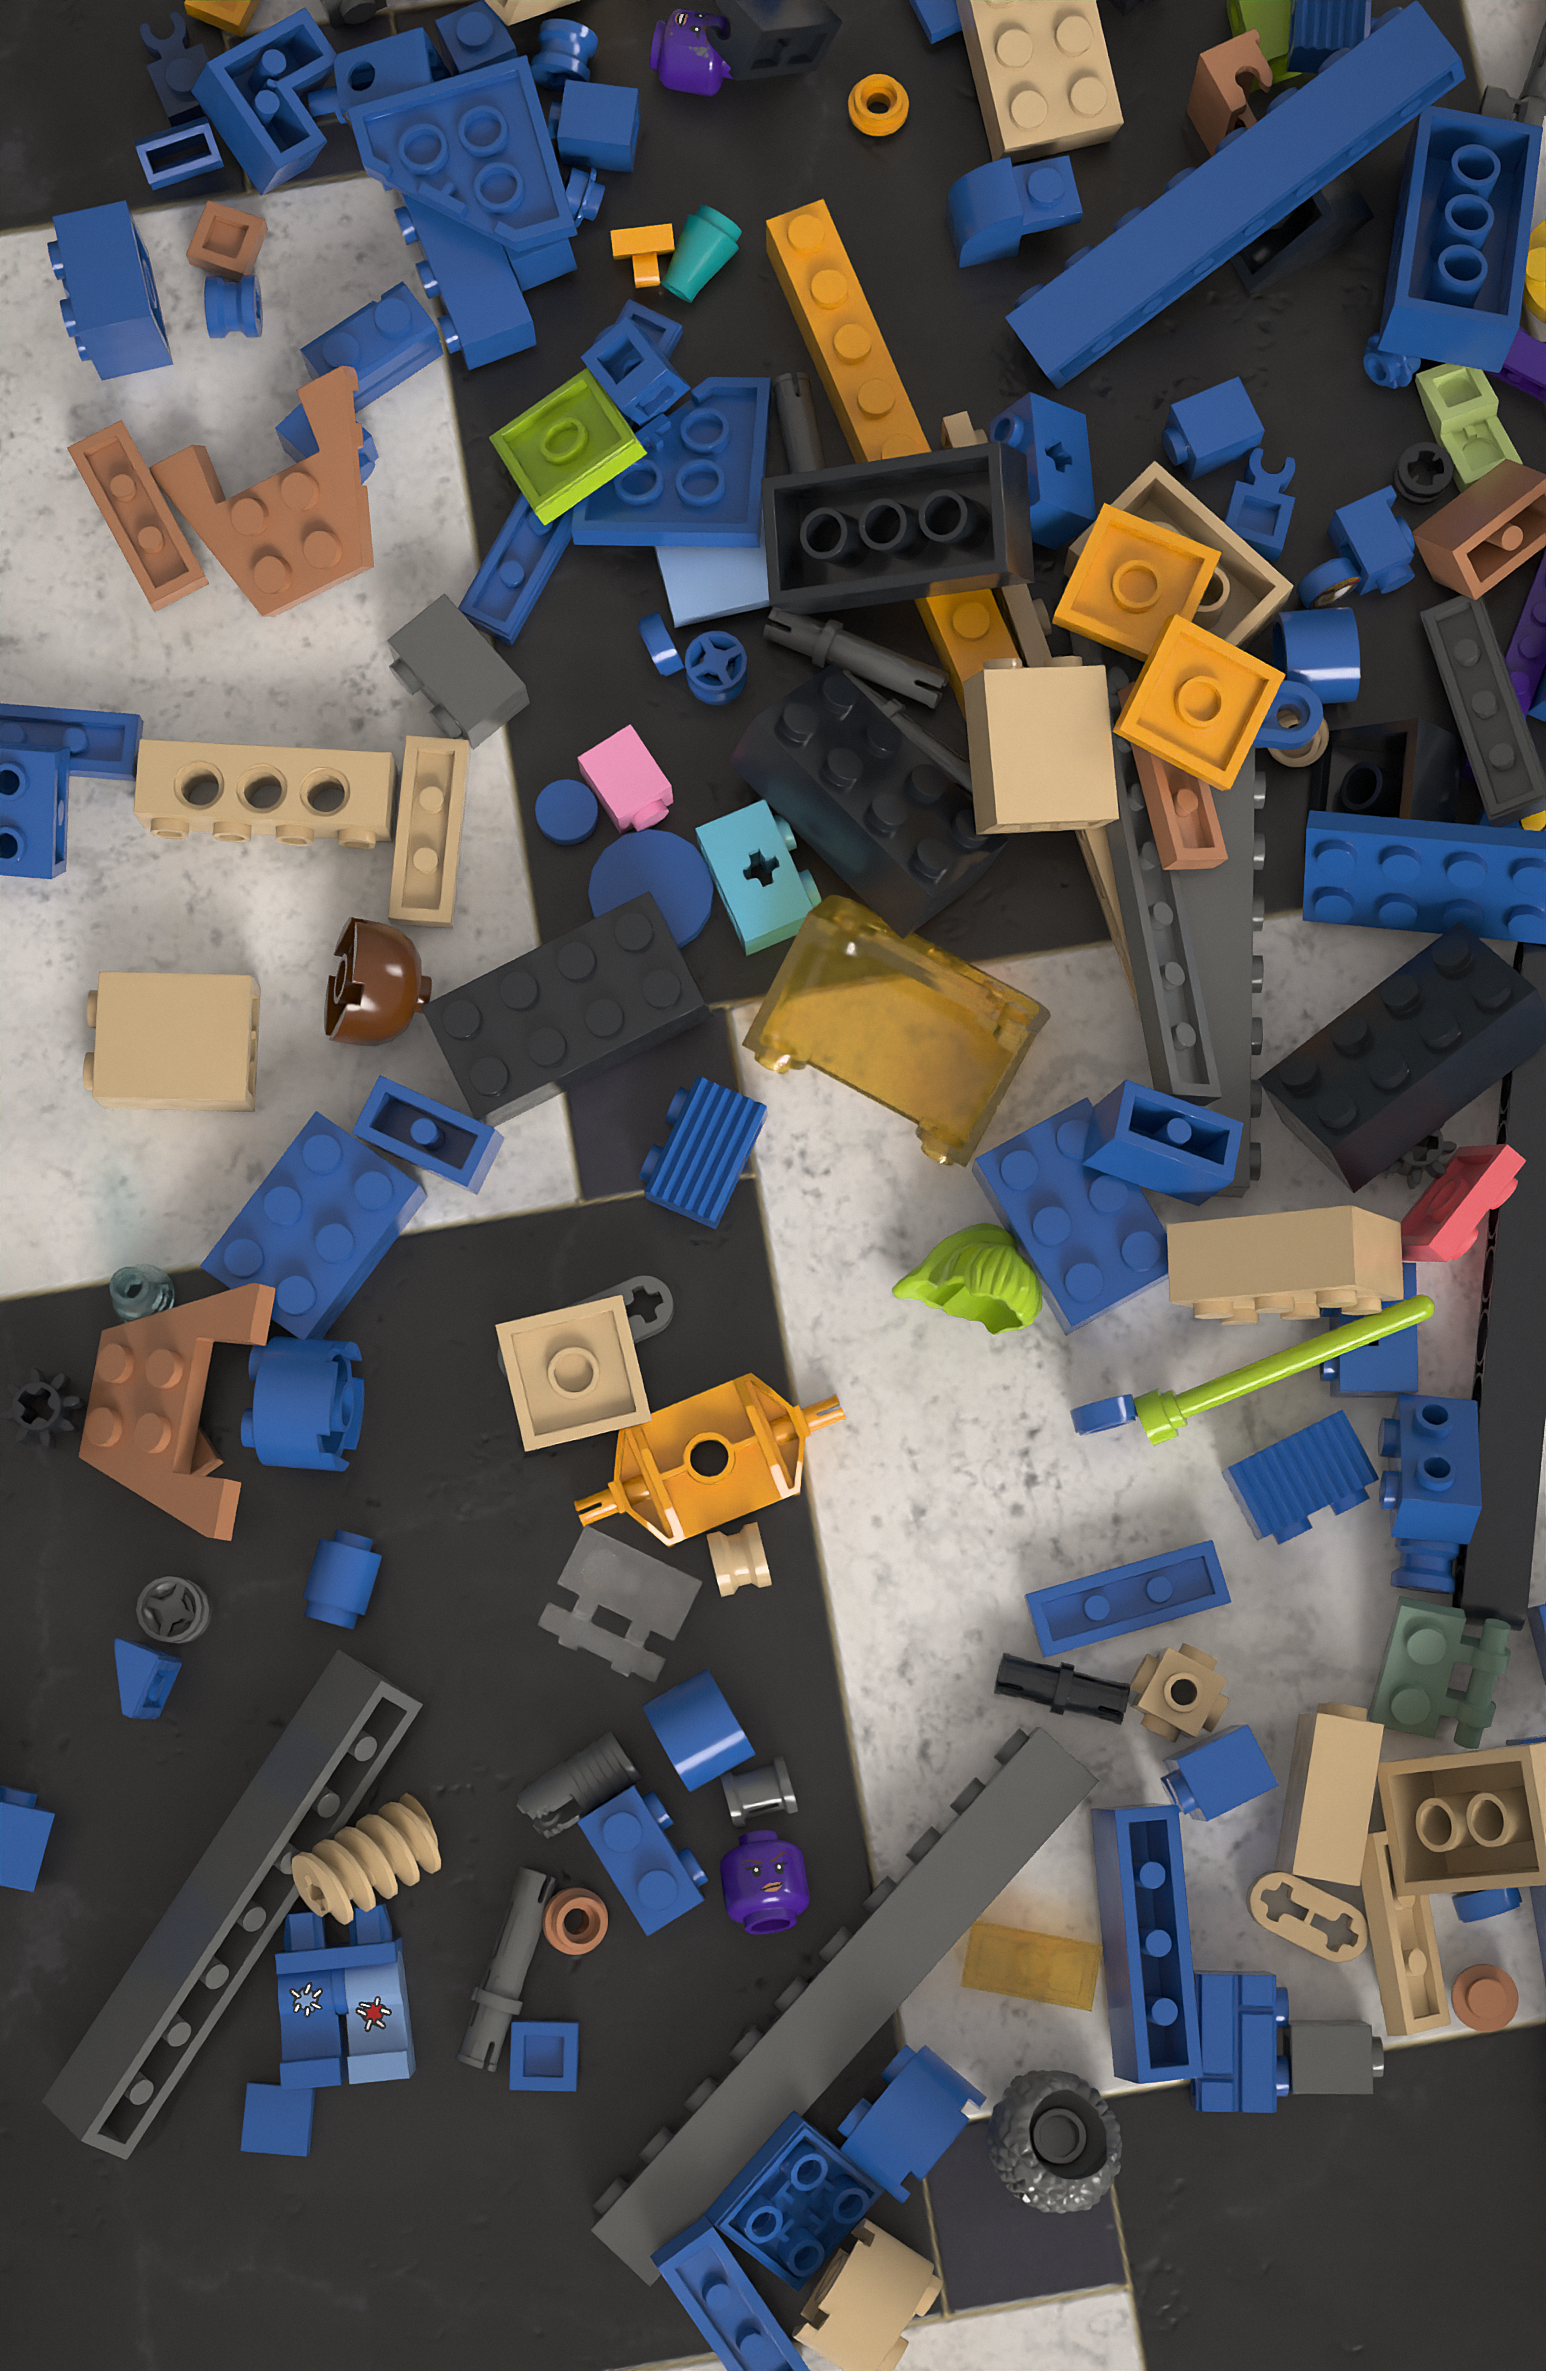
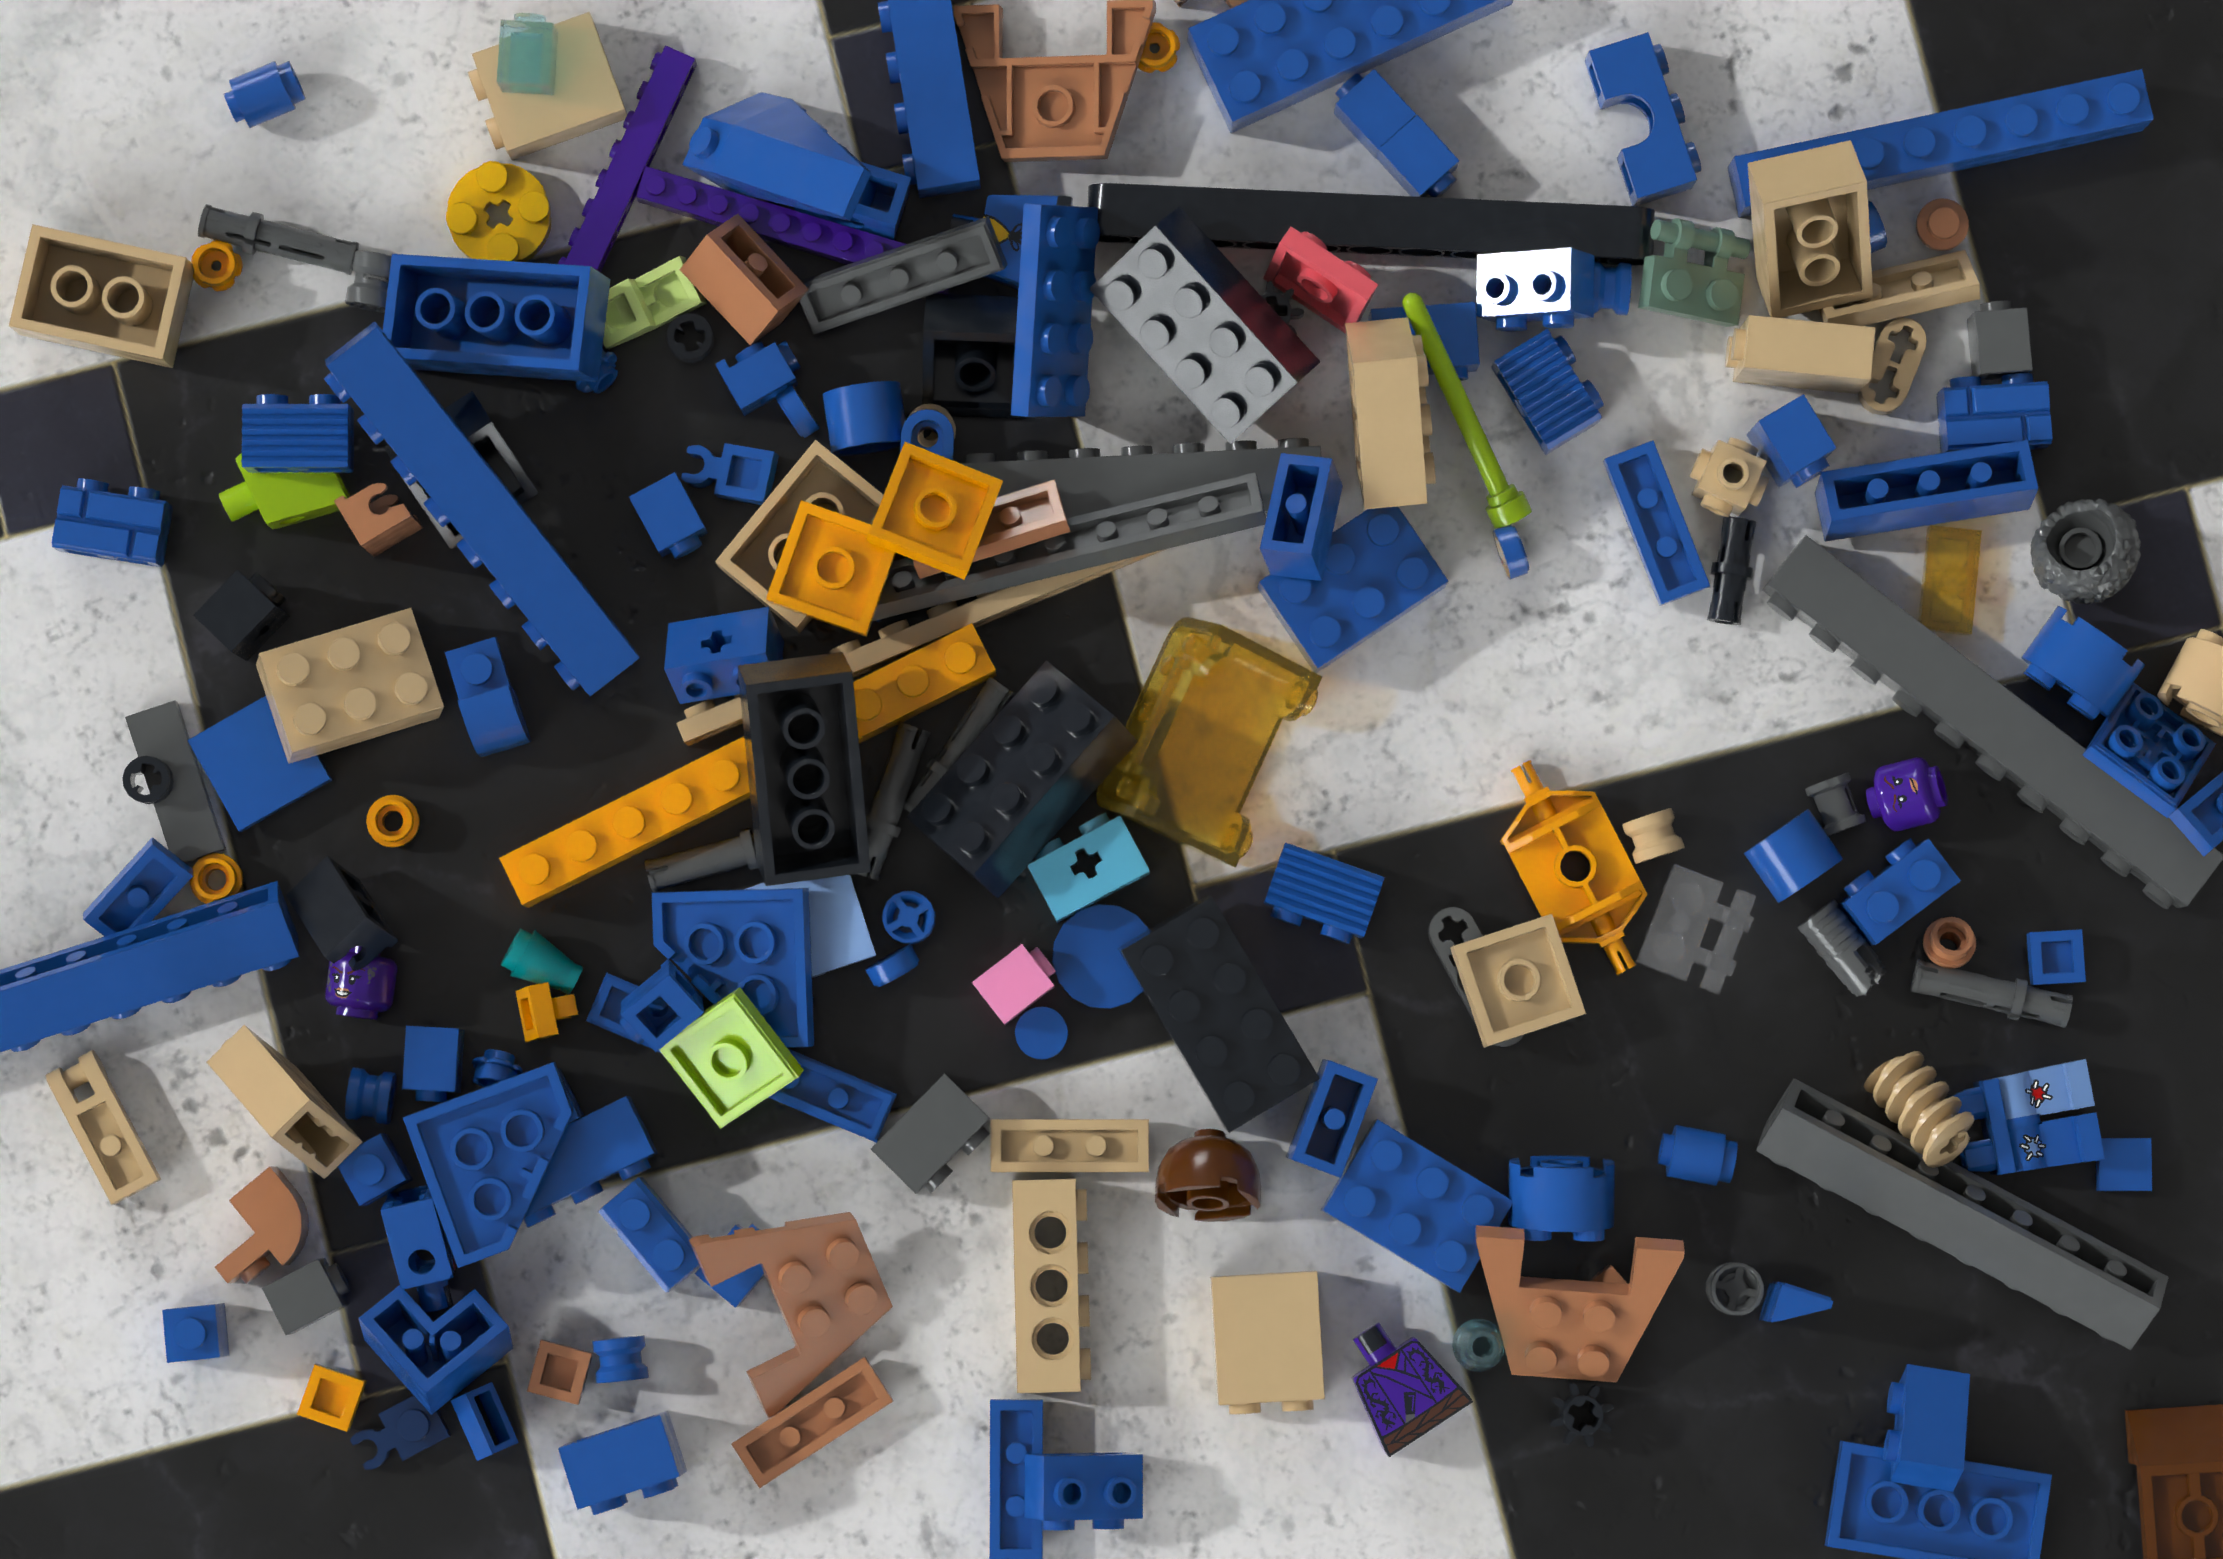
camera: 100 degrees left, 5 degrees up
lime hair [891,1223,1042,1335] -> none
tan brick [963,656,1119,835] -> none
none -> torso [1351,1322,1473,1457]

